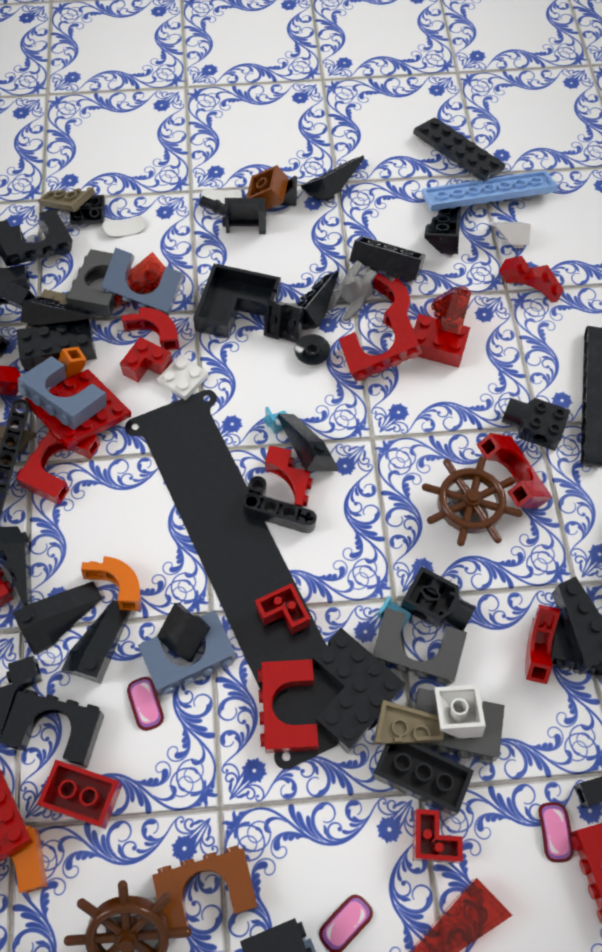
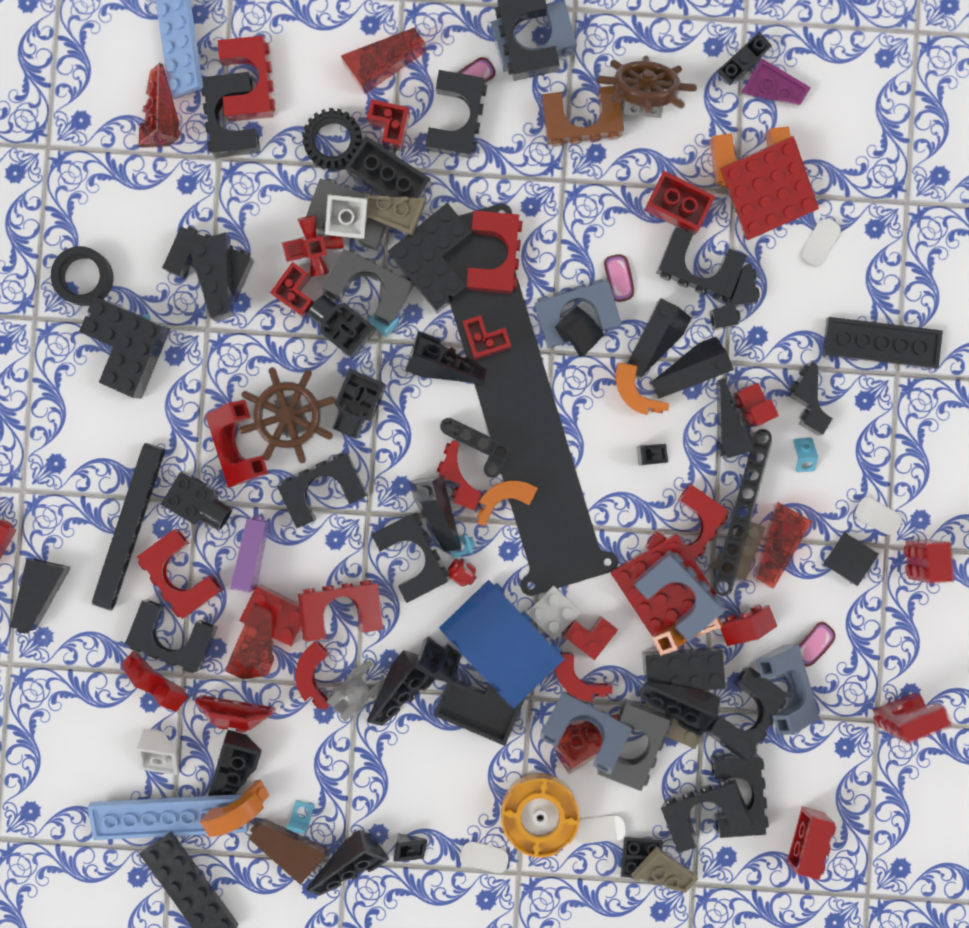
camera: 170 degrees left, 25 degrees up
black pin [199,196,225,213] -> none
black panel [221,198,266,234] -> none
dark orange brick [246,165,289,210] -> none
black dish [295,334,330,365] -> none
black brick [349,236,426,281] -> none
red arch [525,604,560,684] -> none
sticker [538,802,574,863] -> none
none -> black arch [125,599,218,673]
none -> red arch [137,529,223,619]
none -> red wedge [195,695,276,733]
none -> orange arch [200,780,269,837]
none -> medium lavender slope [230,515,269,592]
none -> reddish brown slope [248,818,329,885]
none -> red brick [270,262,315,319]
none -> black arch [277,452,368,529]
none -> red brick [281,215,344,277]
none -> medium azure bracket [286,800,314,833]
none -> black tyre [302,108,363,172]
none -> black brick [332,369,387,439]
none -> black arch [371,513,449,603]
none -> black wedge [405,331,487,384]
none -> black arch [425,70,487,158]
none -> blue panel [439,580,564,708]
none -> red head [448,558,477,587]
none -> orange arch [476,481,538,526]
none -> light orange piece [501,773,579,858]
none -> black slope [637,444,668,466]

